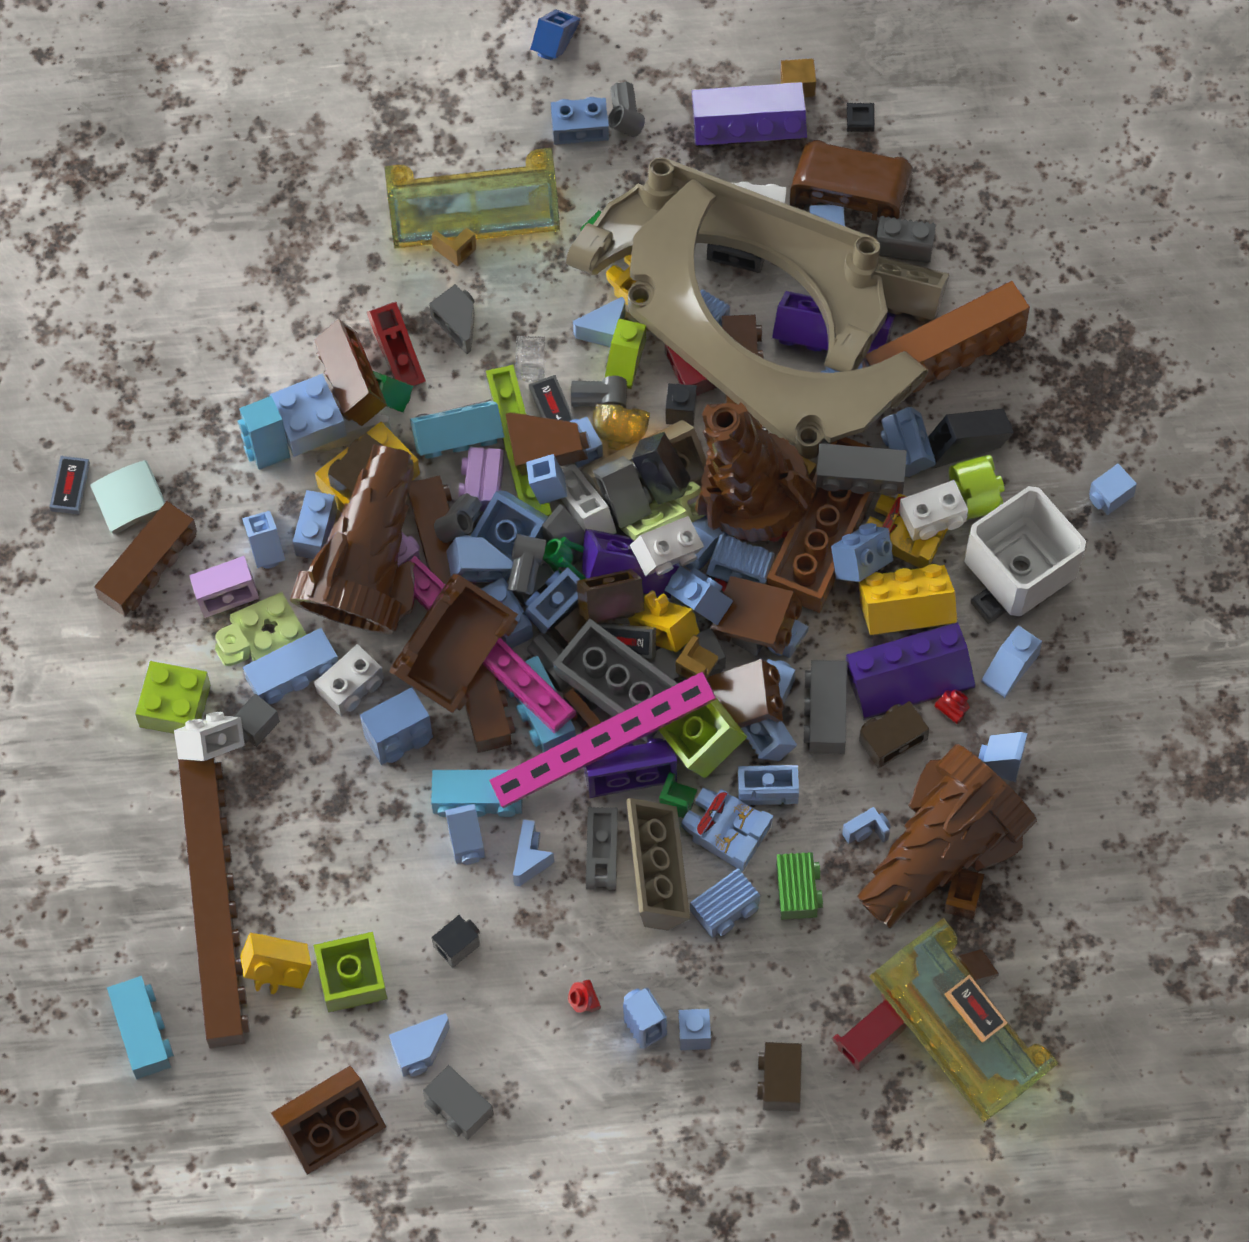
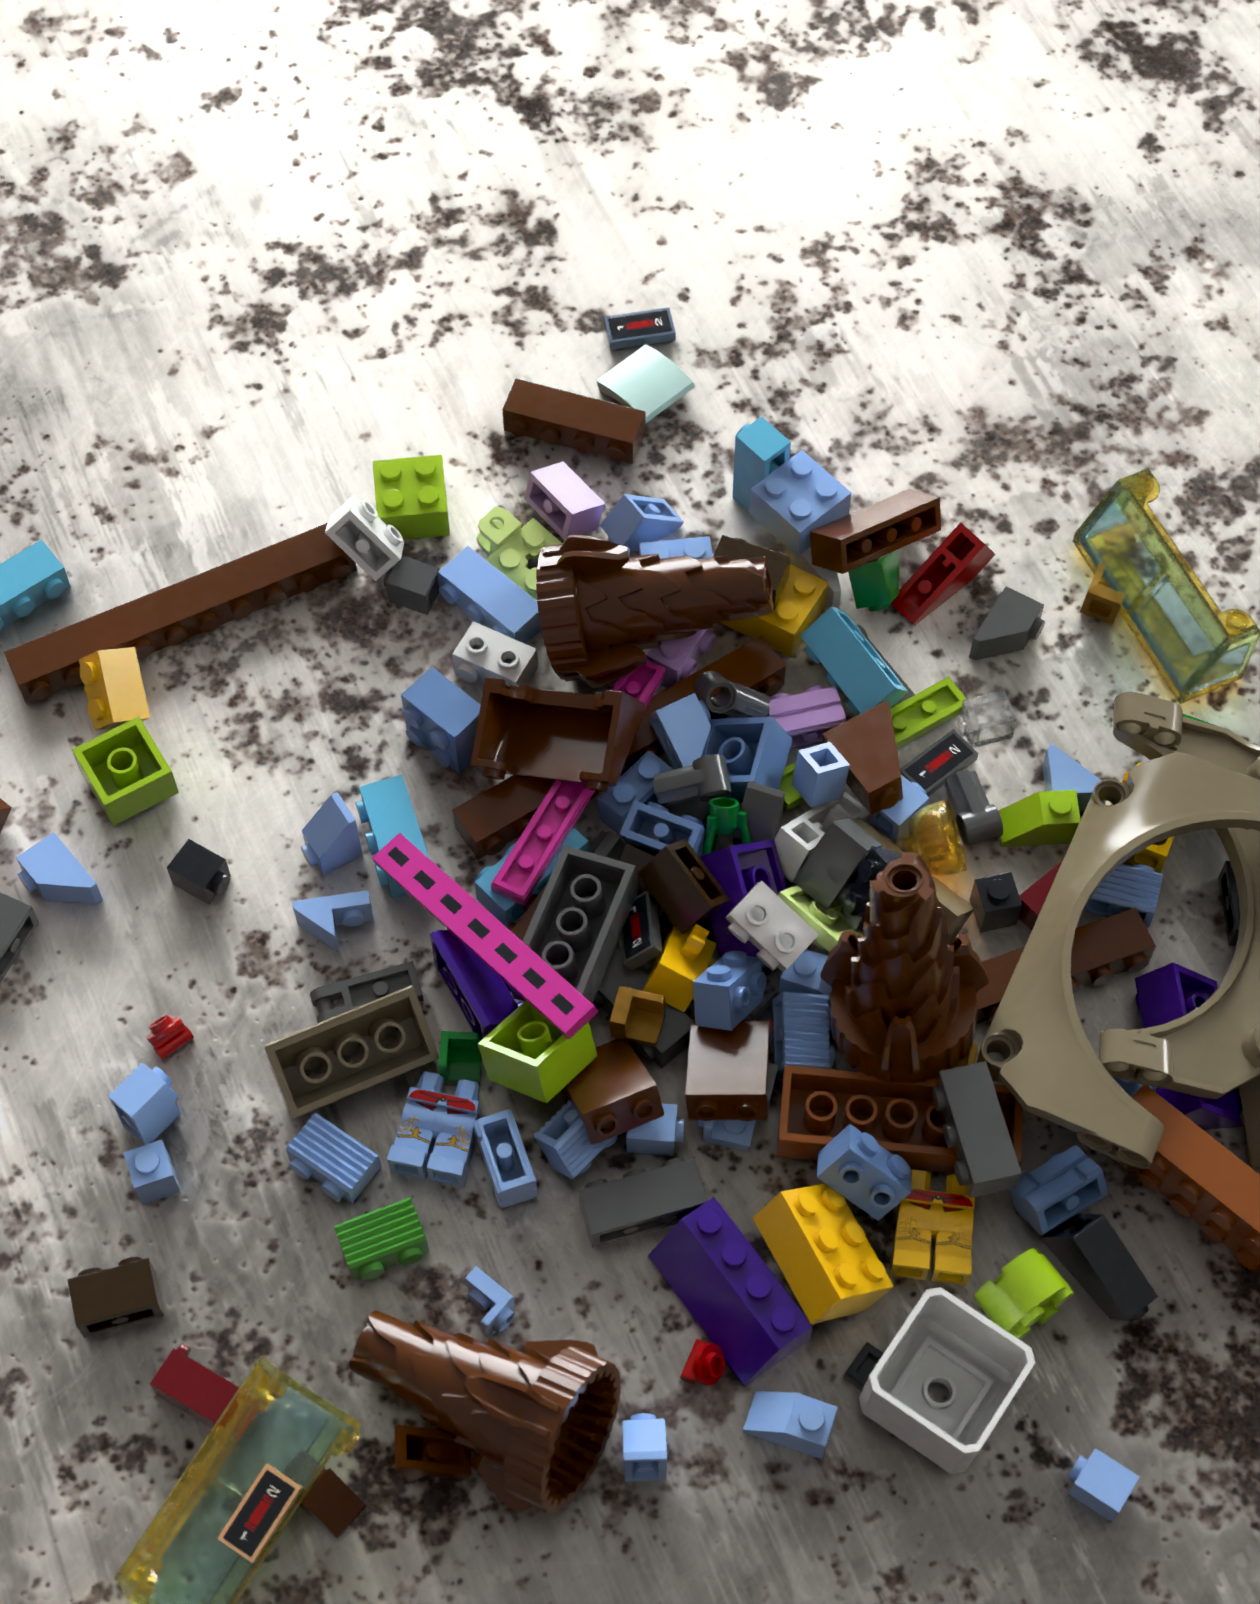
camera: 70 degrees right, 5 degrees down
dark brown brick [859,701,929,769] -> none
white brick [899,480,968,541] -> none

